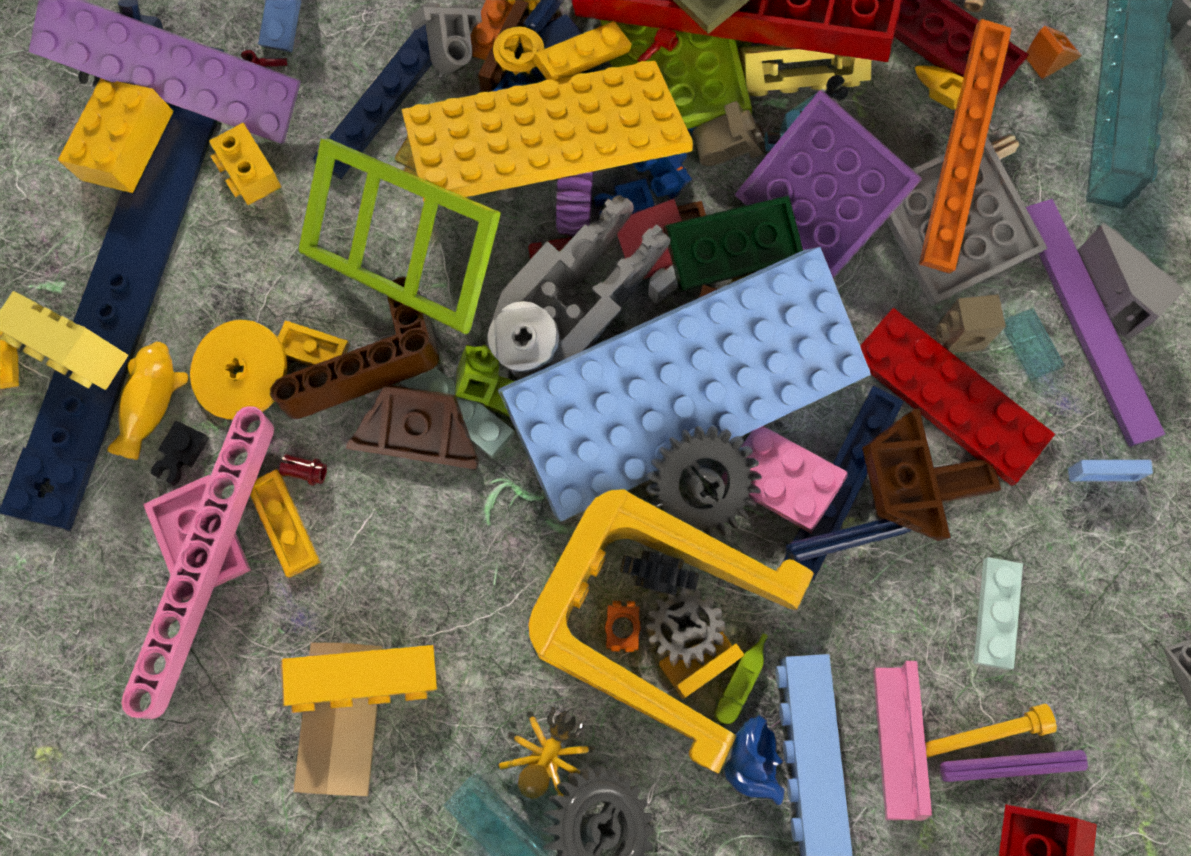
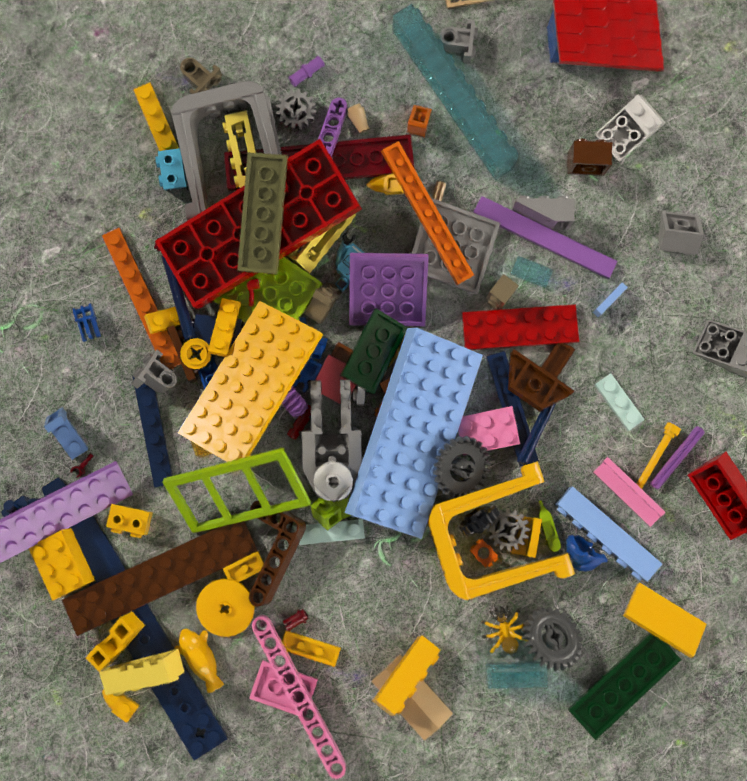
camera: 45 degrees left, 10 degrees up
black plate [151,420,209,486] -> none
reddish brown wing [346,384,479,470] -> none
none -> reddish brown plate [62,521,258,636]
none -> yellow arch [86,611,145,672]

